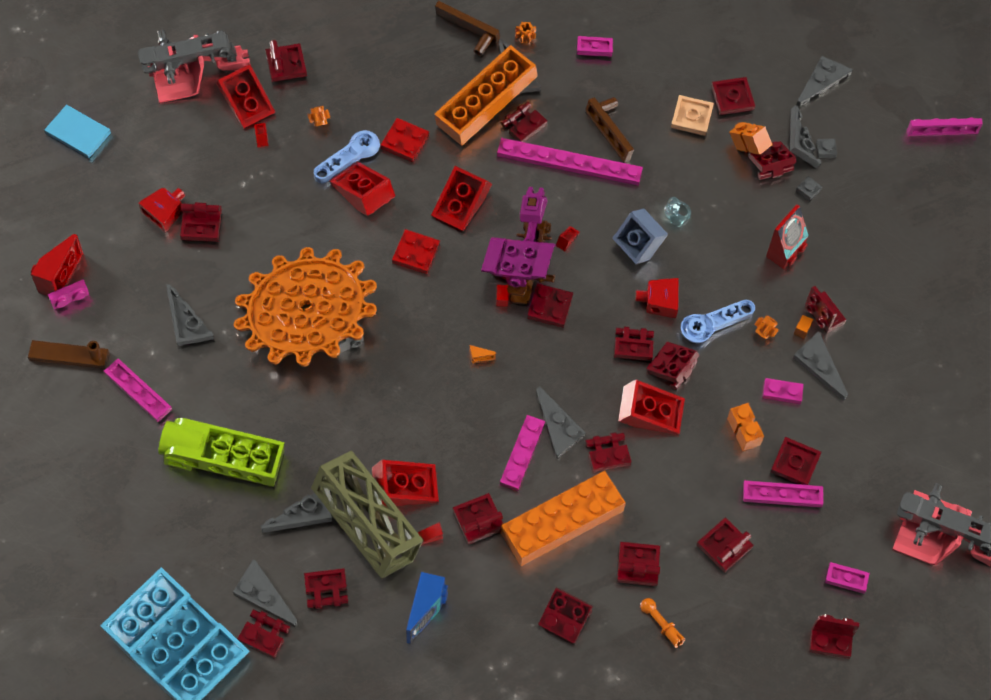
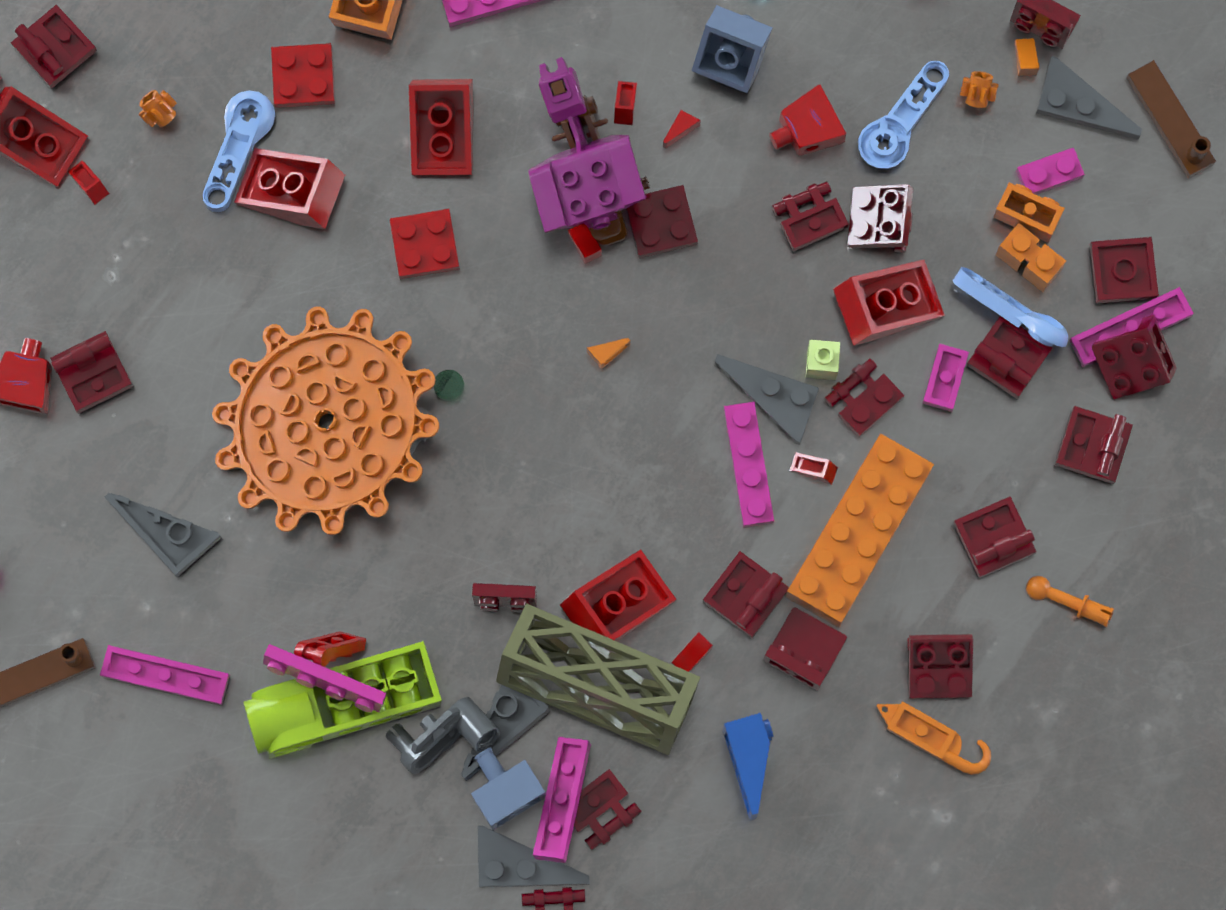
camera: 25 degrees left, 15 degrees up
none -> dark pink plate [263,644,386,713]
none -> red plate [294,631,366,667]
none -> dark grey piece [386,697,500,774]
none -> clear green tile [434,370,464,402]
none -> sand blue brick [471,747,546,831]
none -> dark red plate [472,583,537,613]
none -> dark pink plate [533,737,591,863]
none -> red piece [663,110,701,148]
none -> dark red bracket [763,607,847,691]
none -> red piece [790,452,838,485]
none -> yellowish green brick [806,340,840,380]
none -> orange plate [876,701,992,775]
none -> dark pink plate [922,344,969,412]
none -> light blue beam [953,267,1068,347]
none -> dark red plate [967,316,1052,399]
none -> orange brick [994,182,1065,243]
none -> dark red bracket [1092,315,1177,399]
none -> reddish brown piece [1127,60,1216,179]

